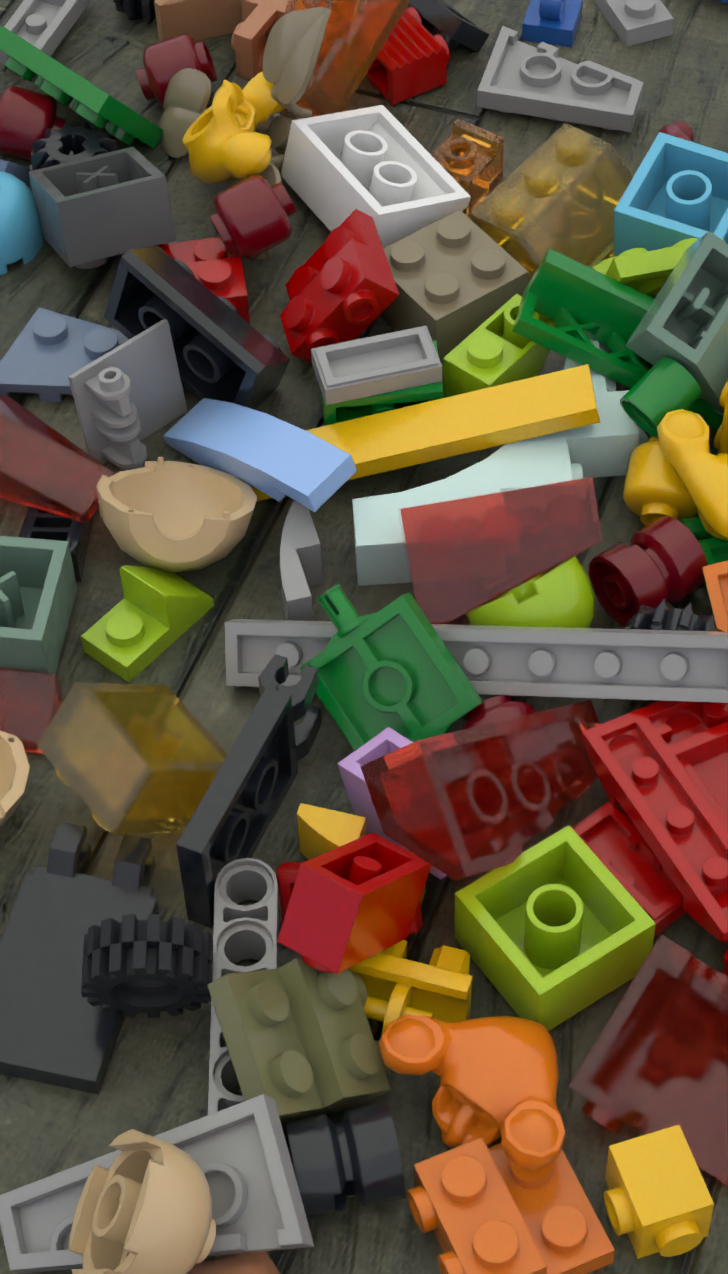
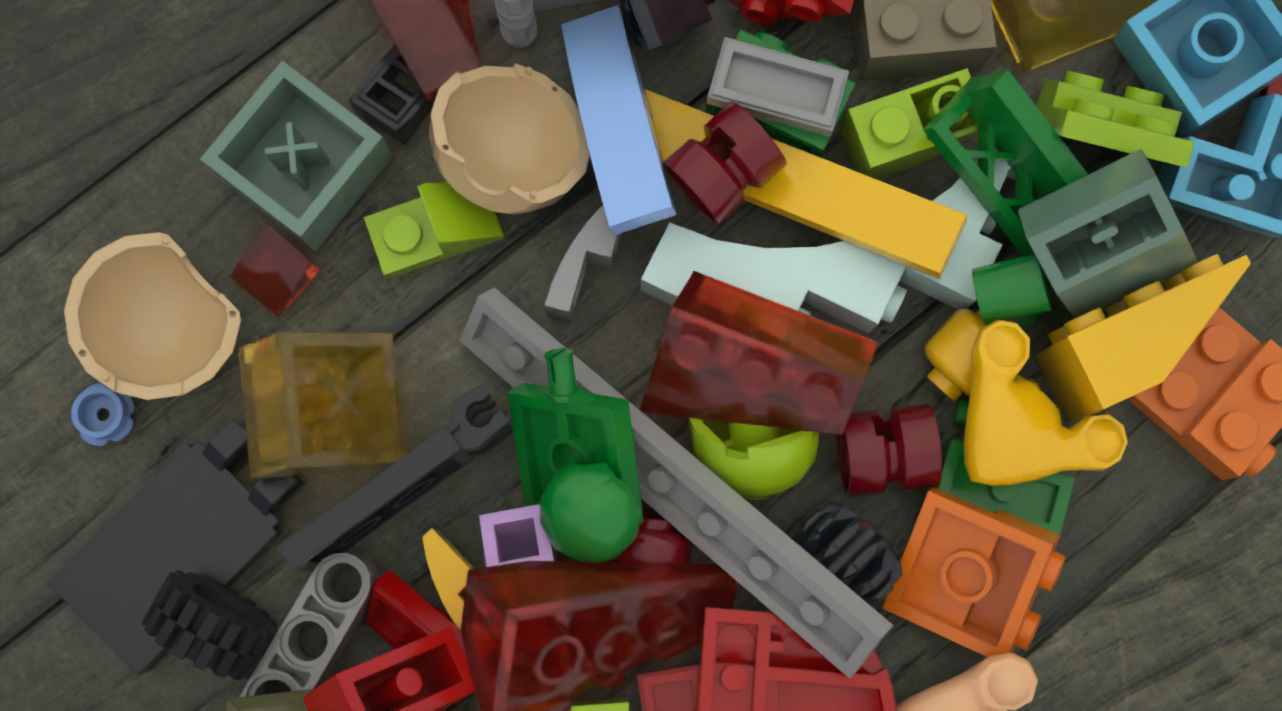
camera: 25 degrees right, 30 degrees up
none -> green hair [540,458,641,563]
none -> dark red wheel [663,101,787,225]

